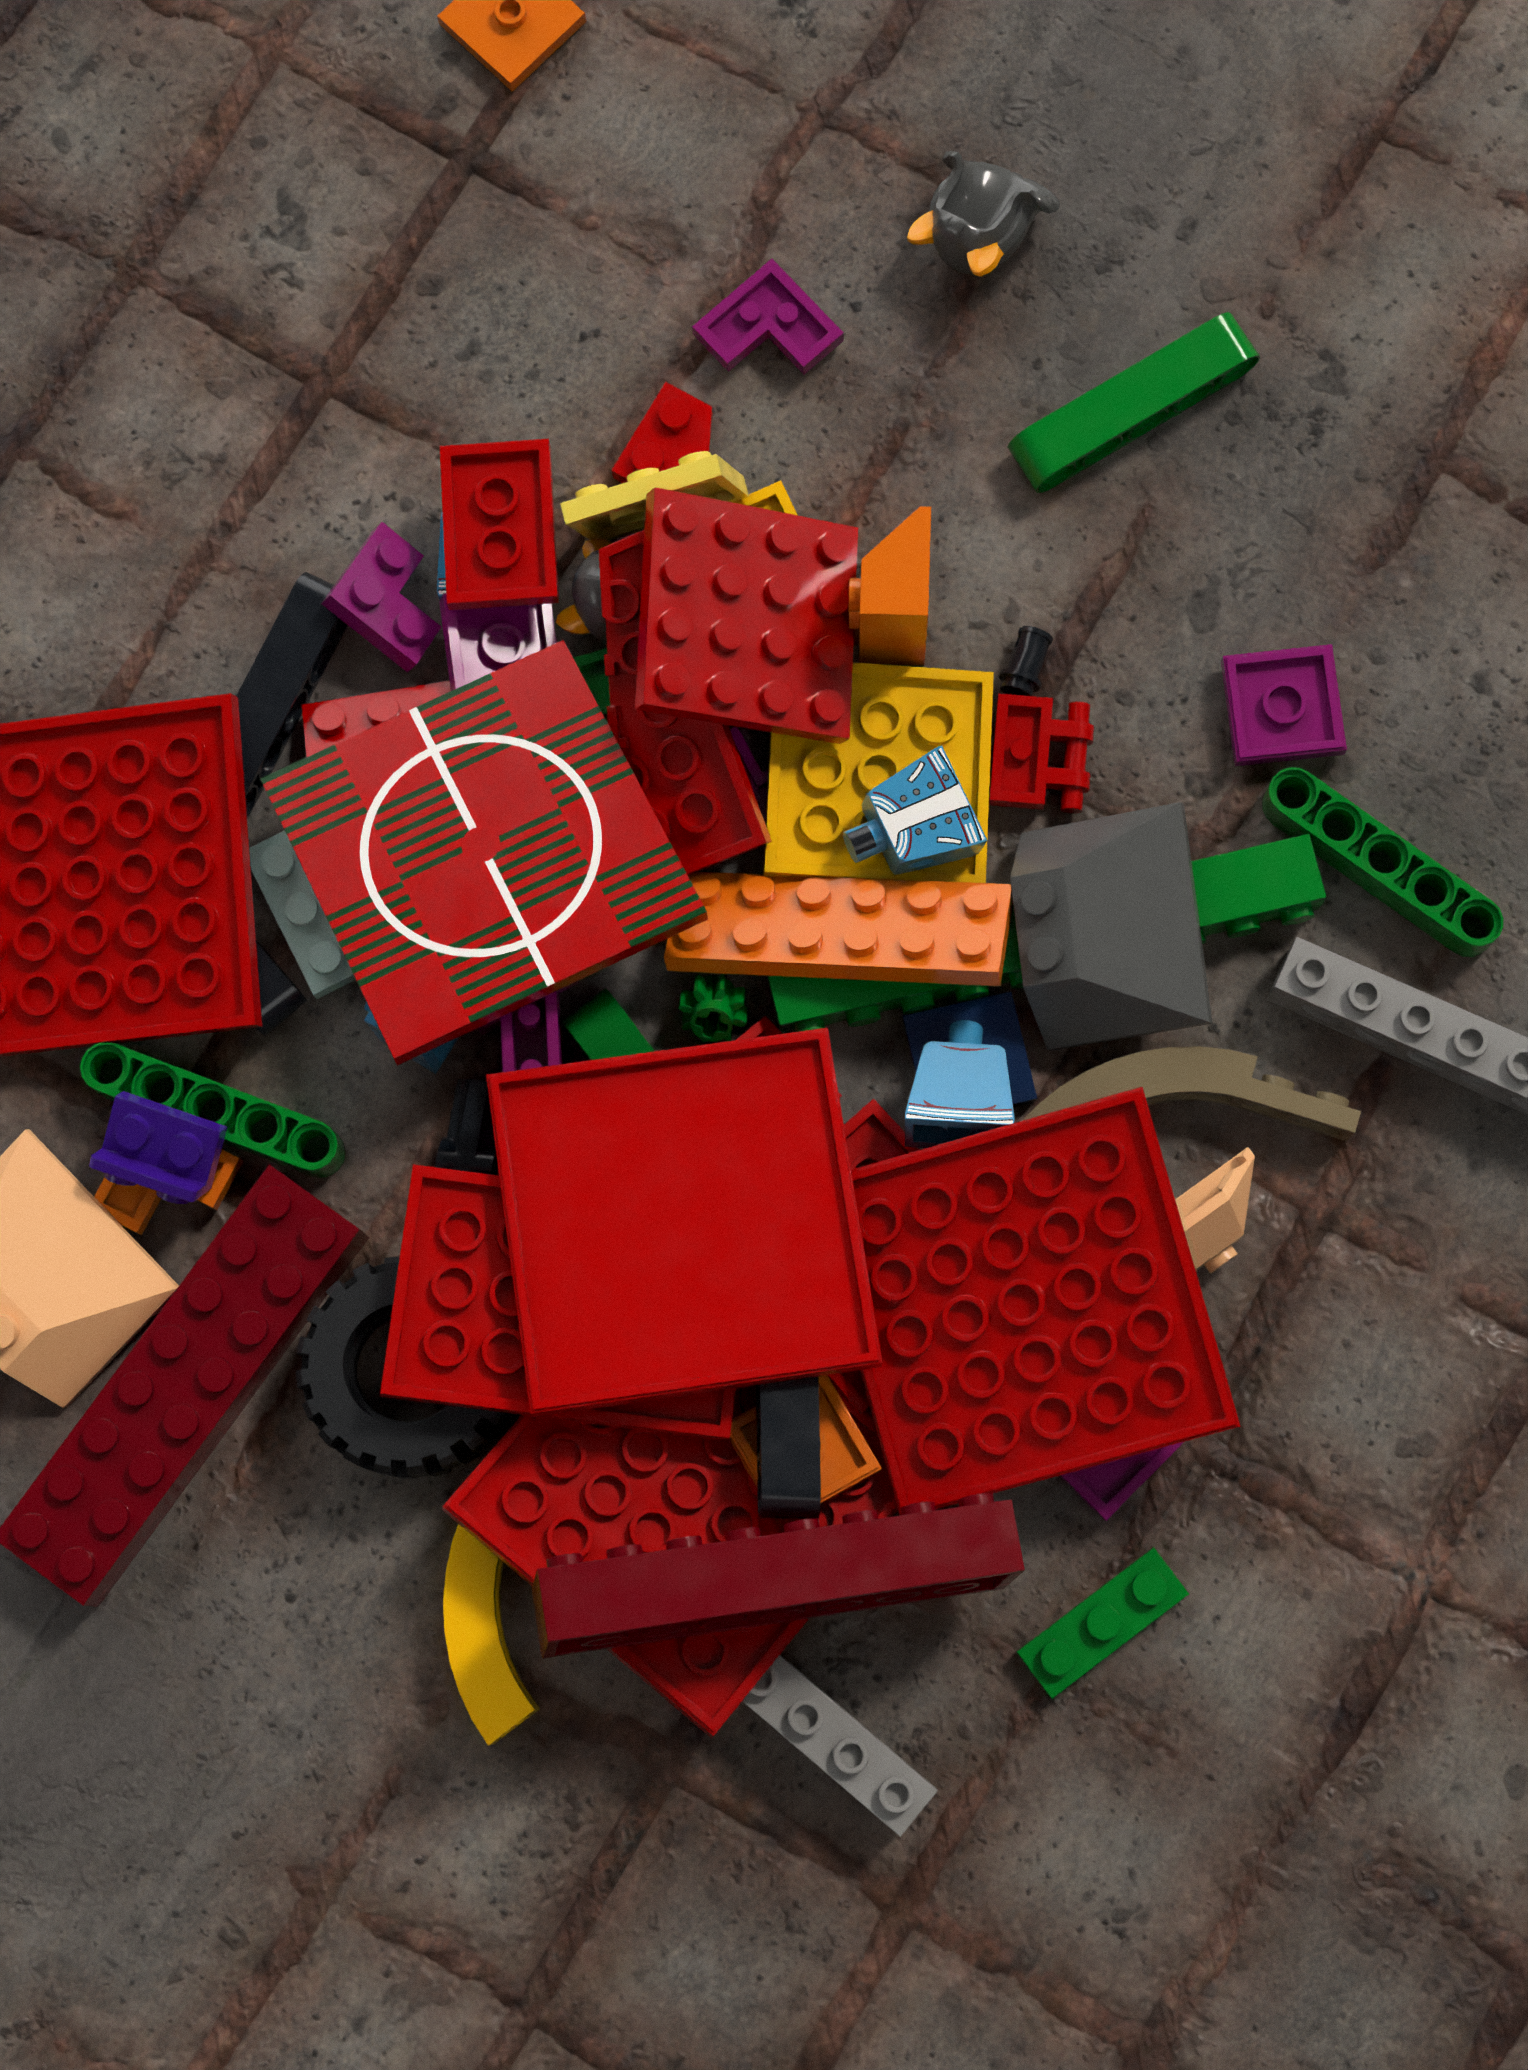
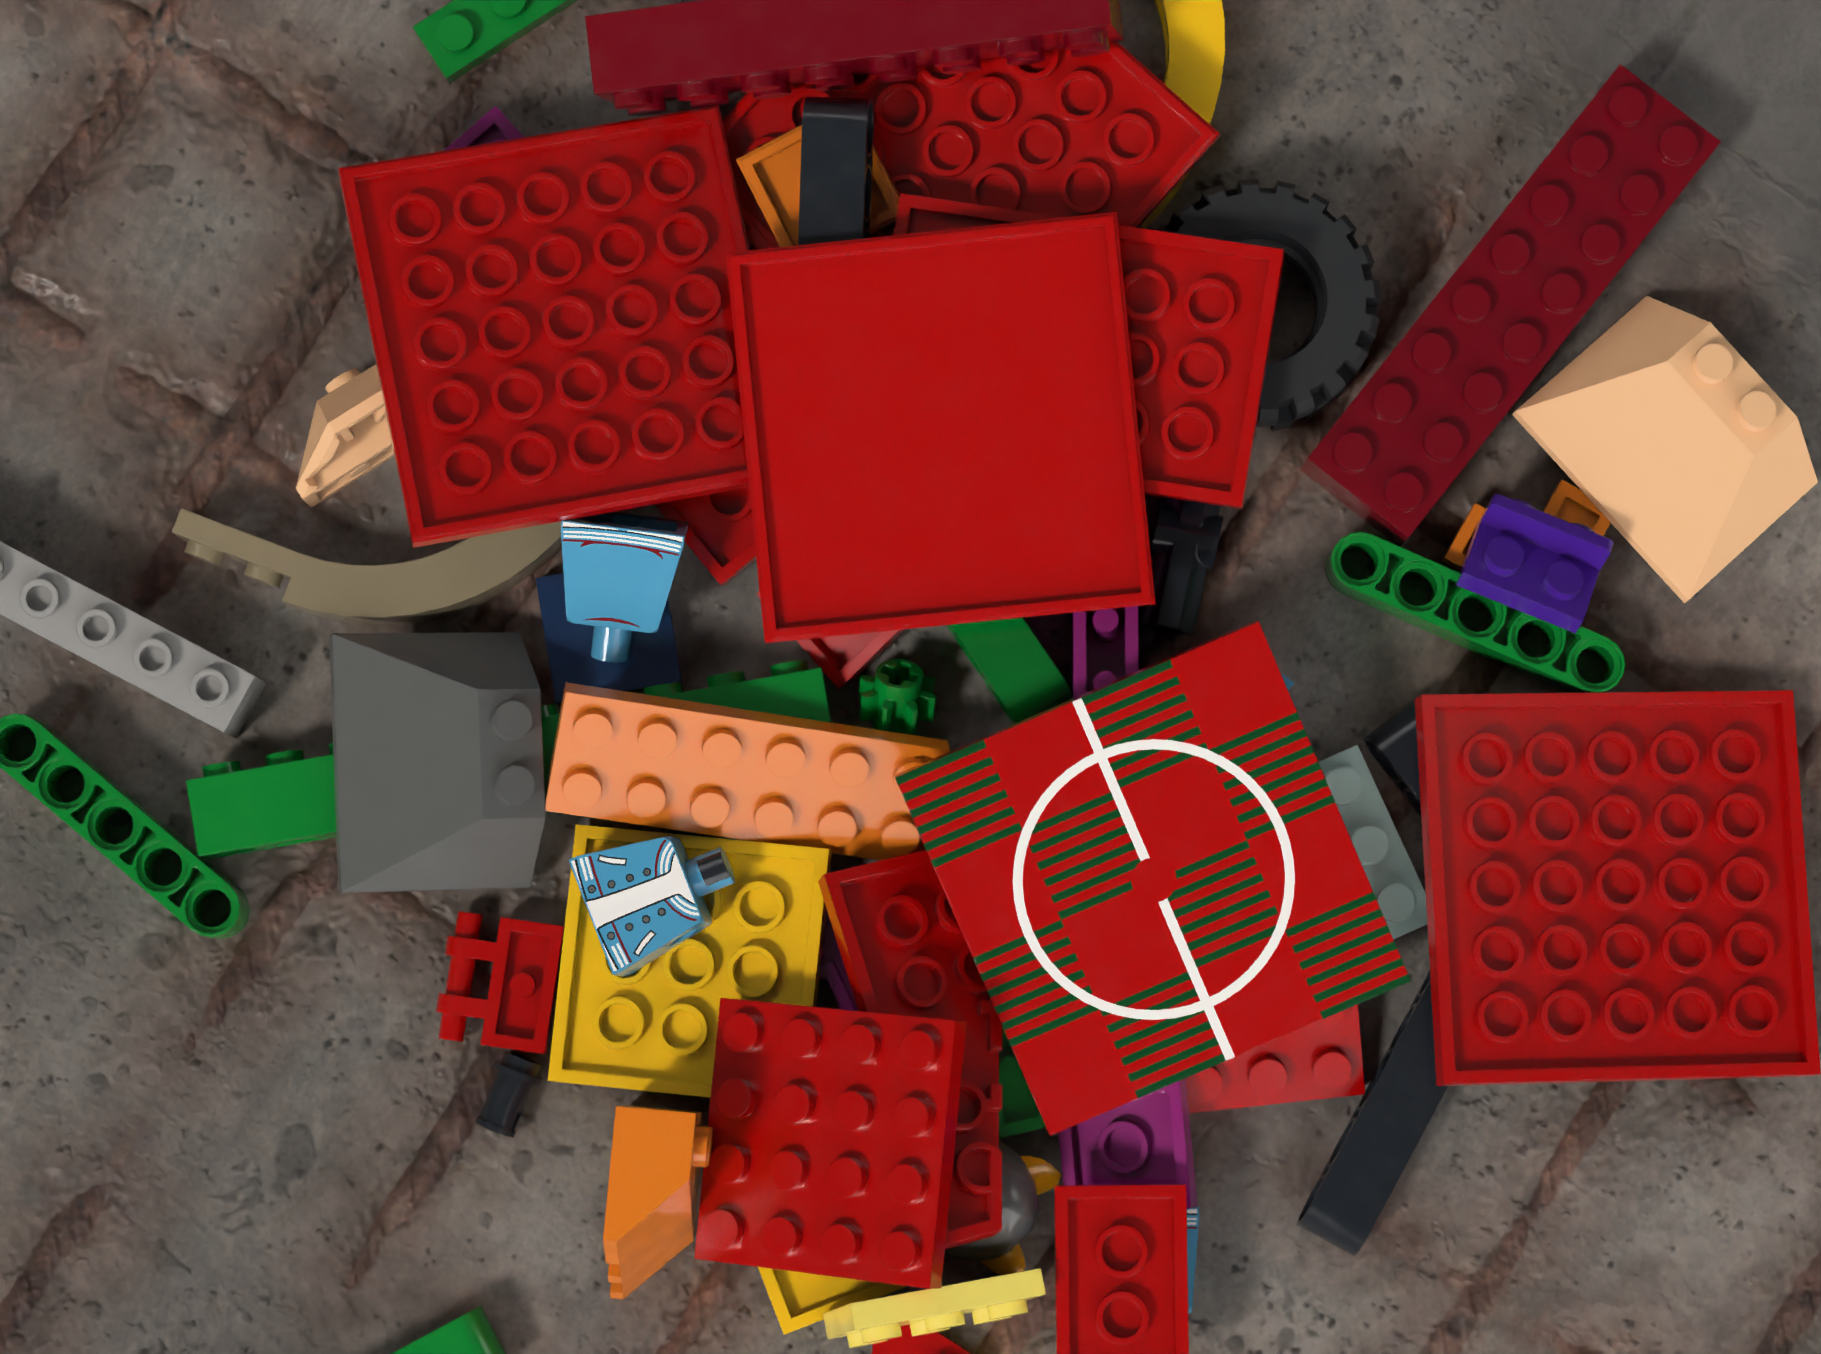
camera: 175 degrees right, 5 degrees up
magenta plate [321,522,441,673] -> none
magenta plate [1221,644,1347,767] -> none

